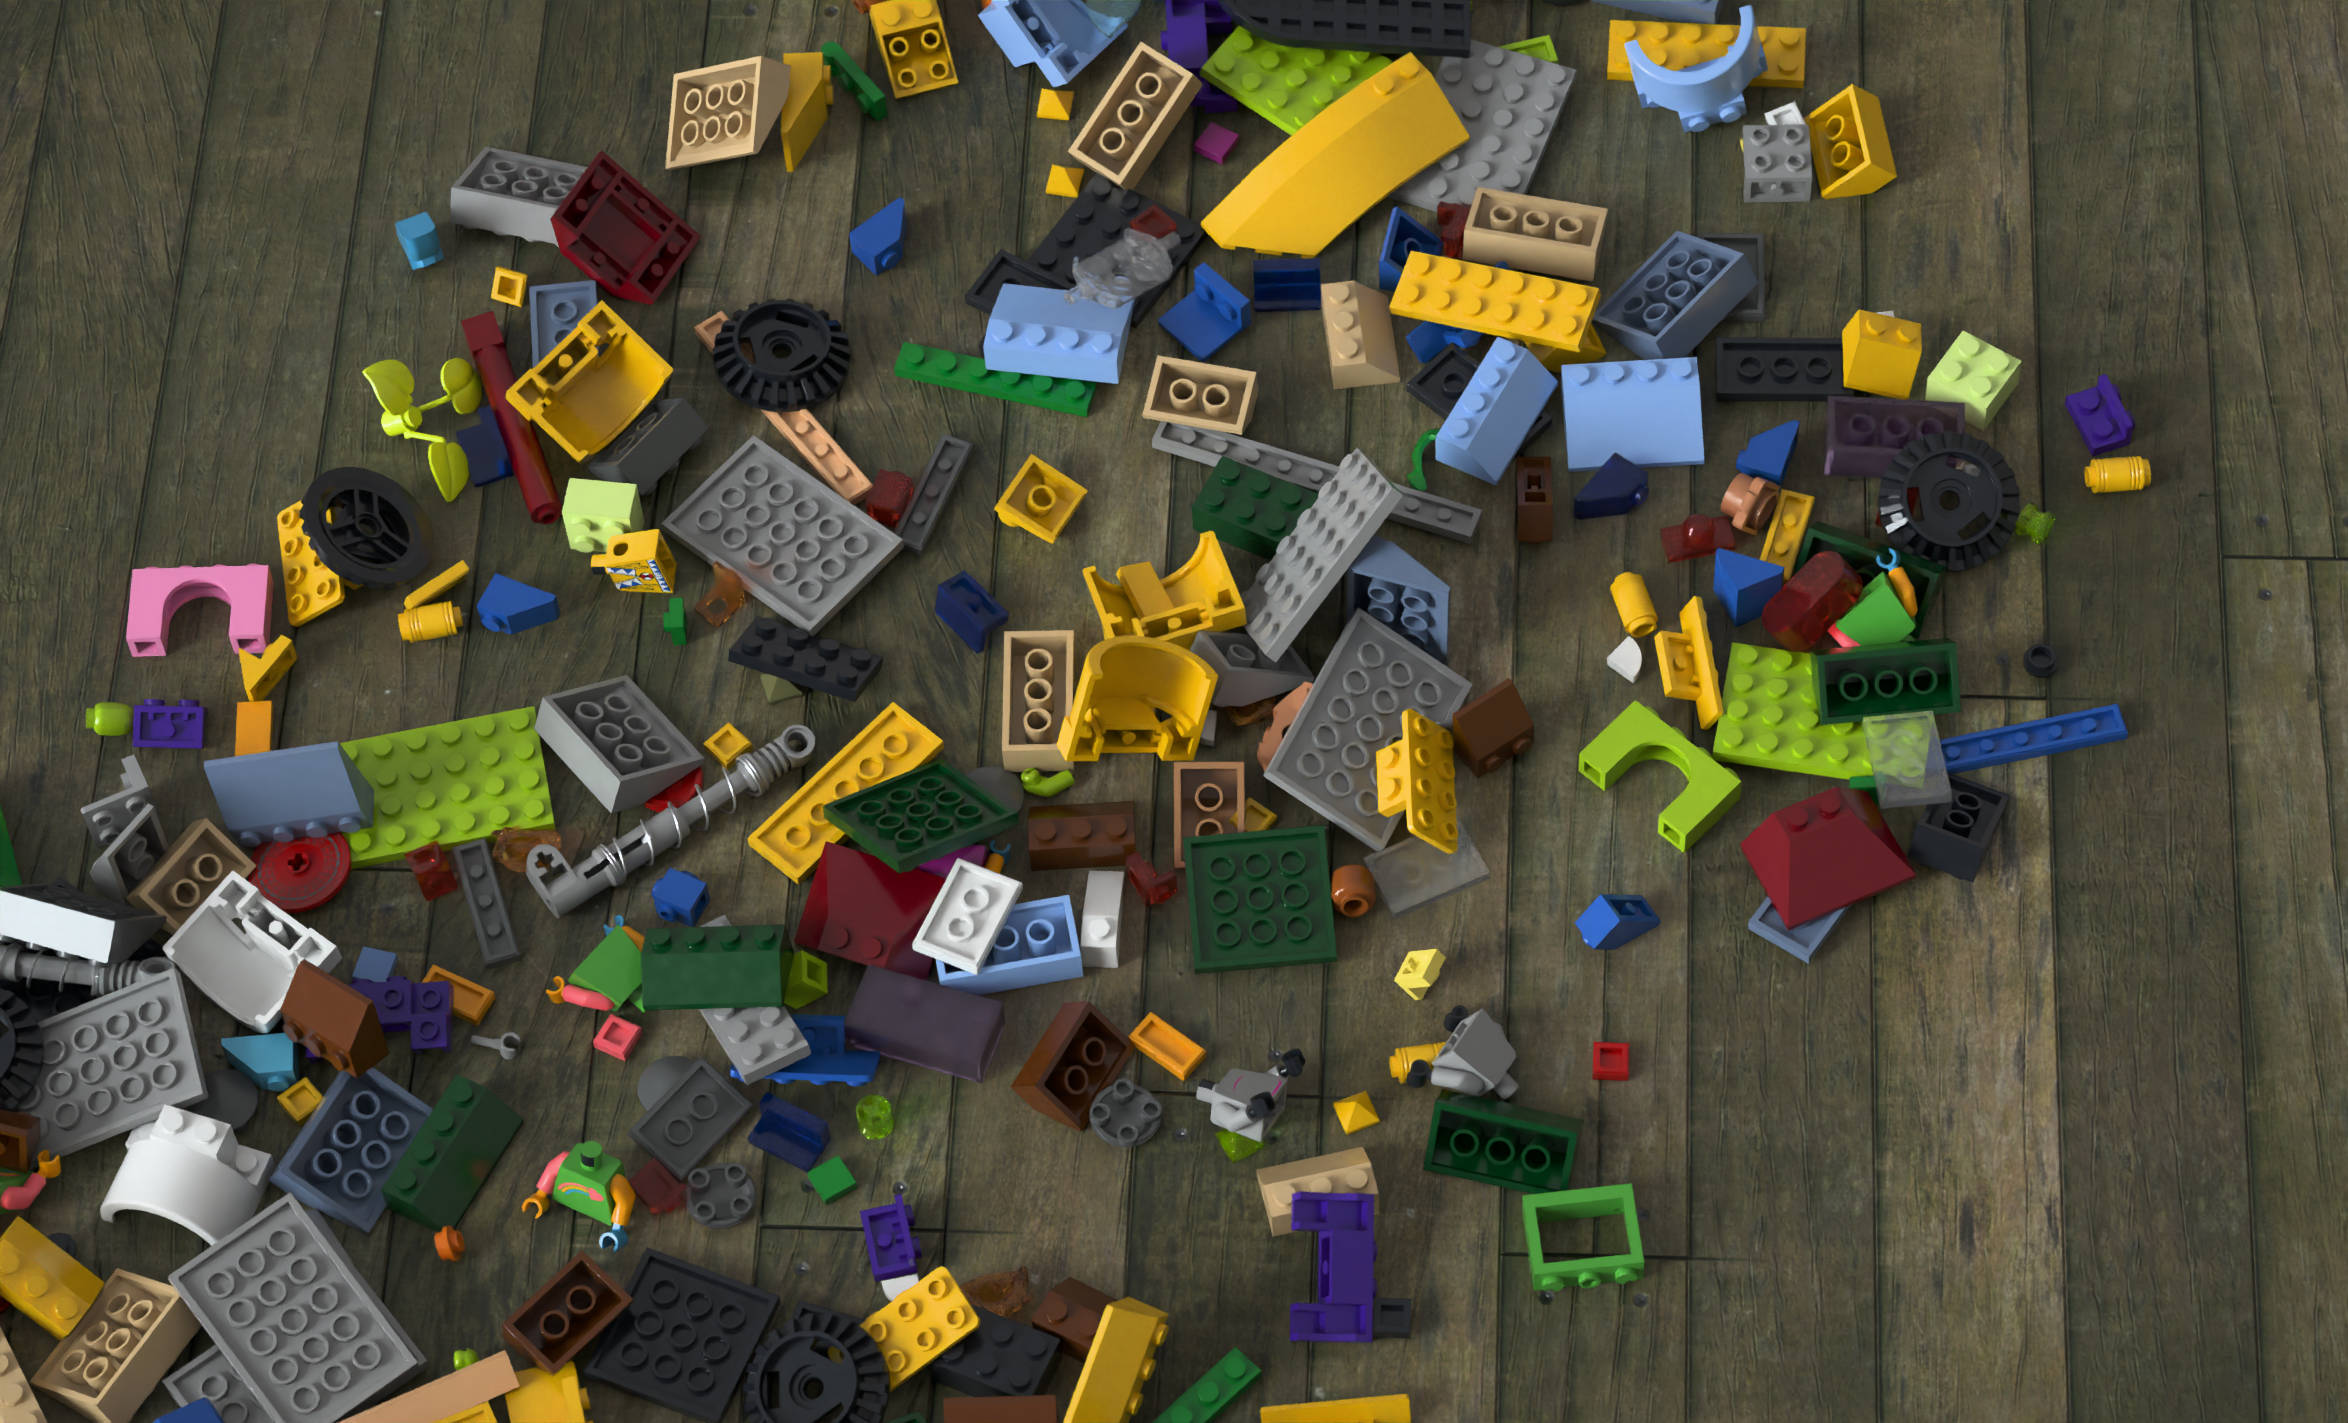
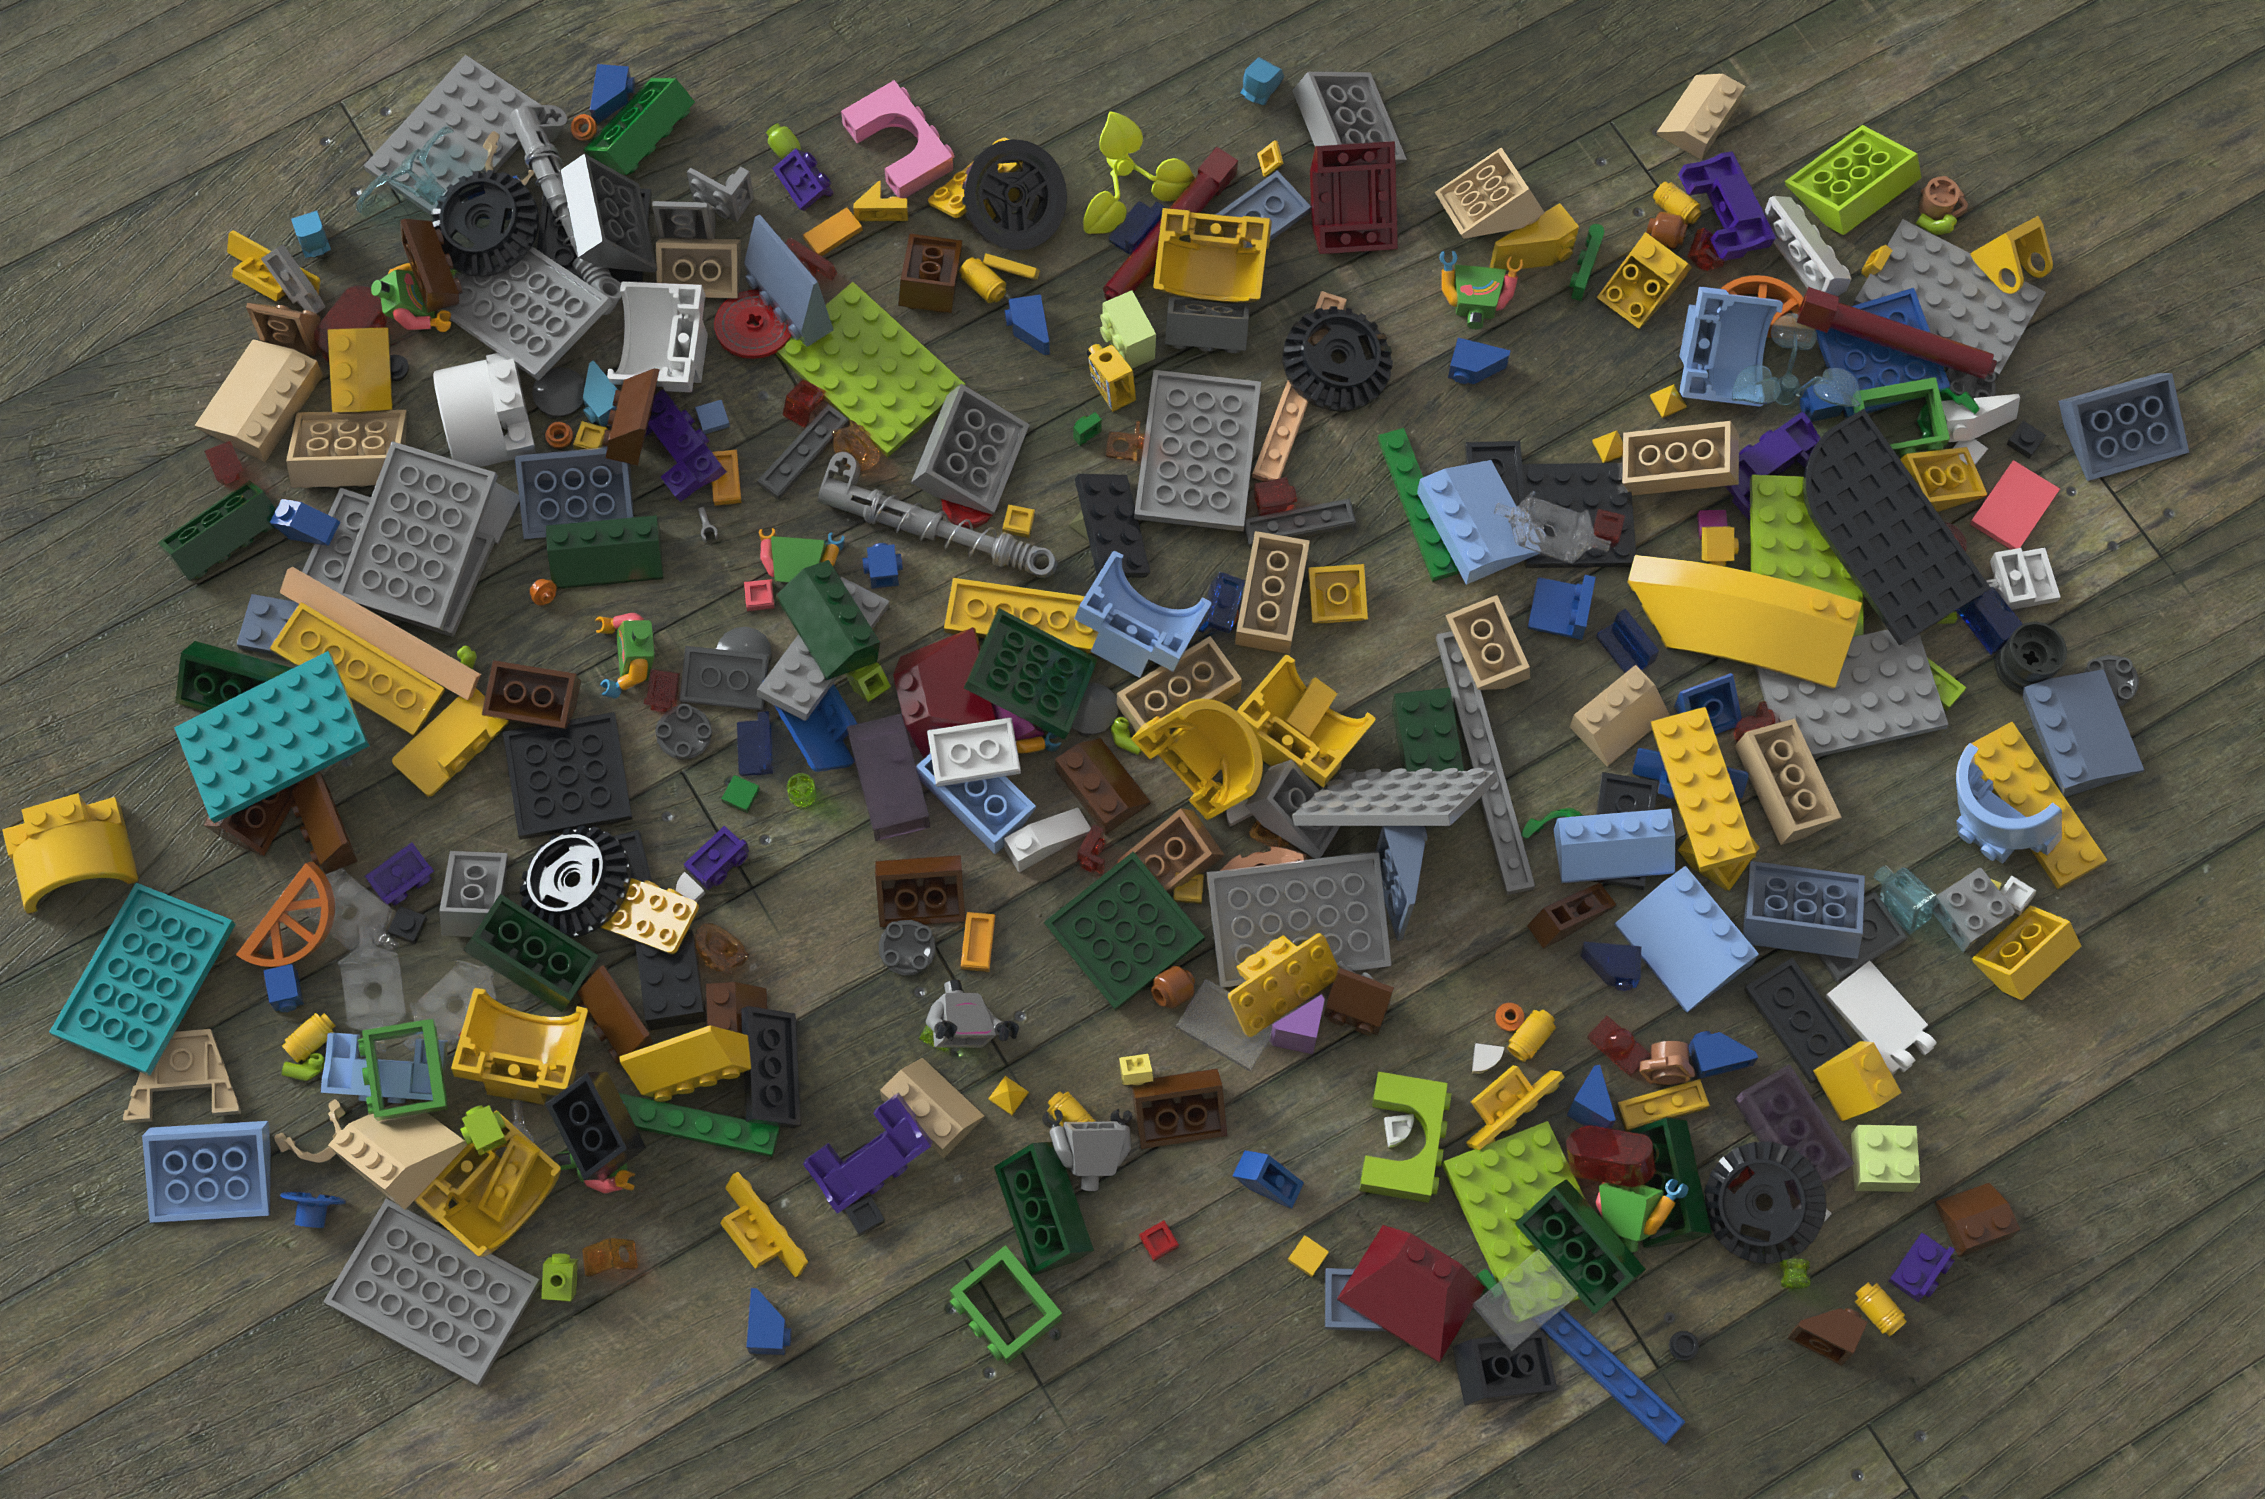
camera: 50 degrees right, 10 degrees up
none -> orange plate [545,422,573,449]
none -> black plate [741,1006,801,1128]
none -> reddish brown slope [898,234,963,313]
none -> light blue piece [1074,551,1211,678]
none -> reddish brown slope [1132,1069,1228,1149]
none -> tan brick [1235,531,1310,654]
none -> medium lavender slope [1270,994,1325,1054]
none -> yellow tile [1288,1235,1329,1277]
none -> white tile [1384,1114,1414,1148]
none -> torso [1439,251,1523,329]
none -> orange plate [1495,1003,1524,1032]
none -> yellow brick [1702,526,1739,566]
none -> reddish brown slope [1787,1308,1868,1366]
none -> white tile [1825,960,1937,1073]
none -> clear light blue torso [1874,865,1936,935]
none -> reddish brown slope [1935,1183,2020,1257]

